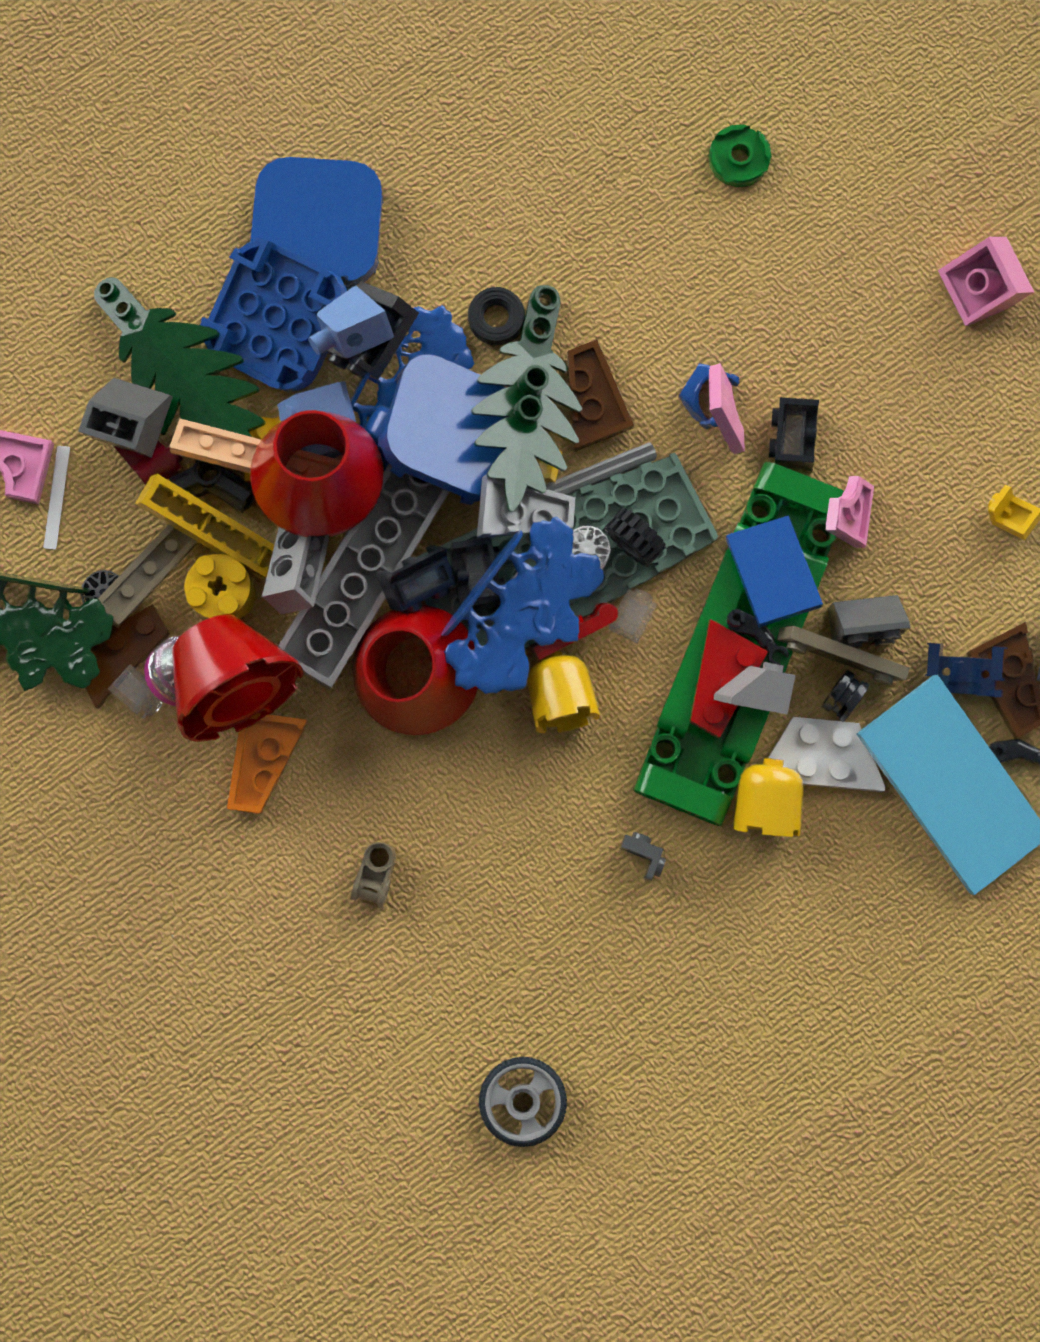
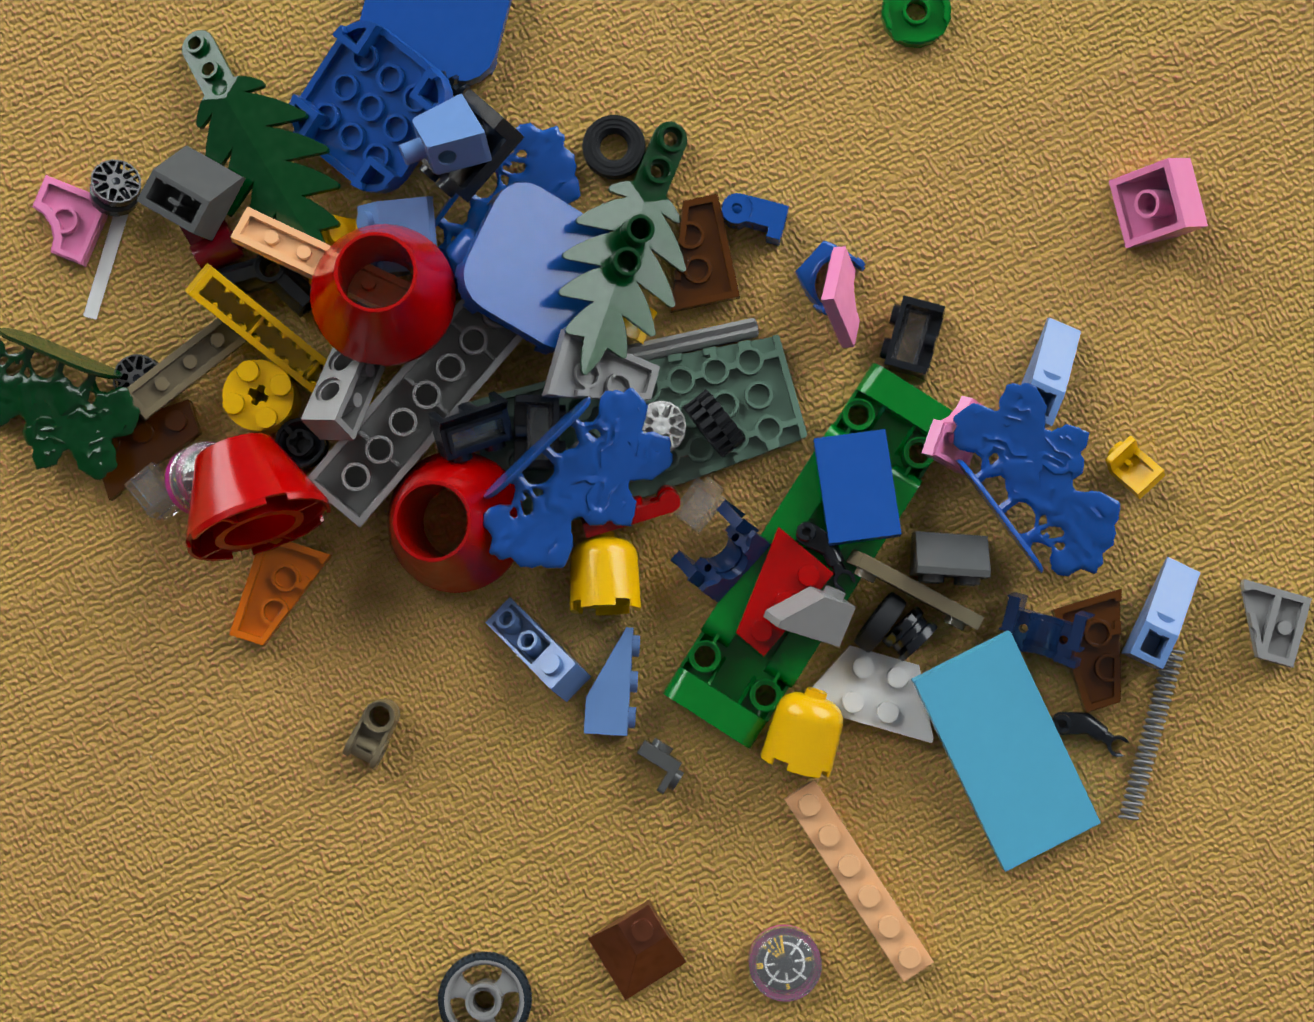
camera: 20 degrees right, 5 degrees up
none -> black wheel [90,159,141,217]
none -> black wheel [275,418,329,470]
none -> medium blue slope [485,597,592,702]
none -> medium blue slope [584,627,640,736]
none -> copper slope [588,900,687,1000]
none -> dark blue piece [670,499,771,602]
none -> blue leg [722,193,789,246]
none -> clear piece [748,924,822,1002]
none -> light nougat plate [784,779,934,982]
none -> black tyre [854,592,906,653]
none -> blue plant [953,383,1120,576]
none -> slope [1021,317,1081,428]

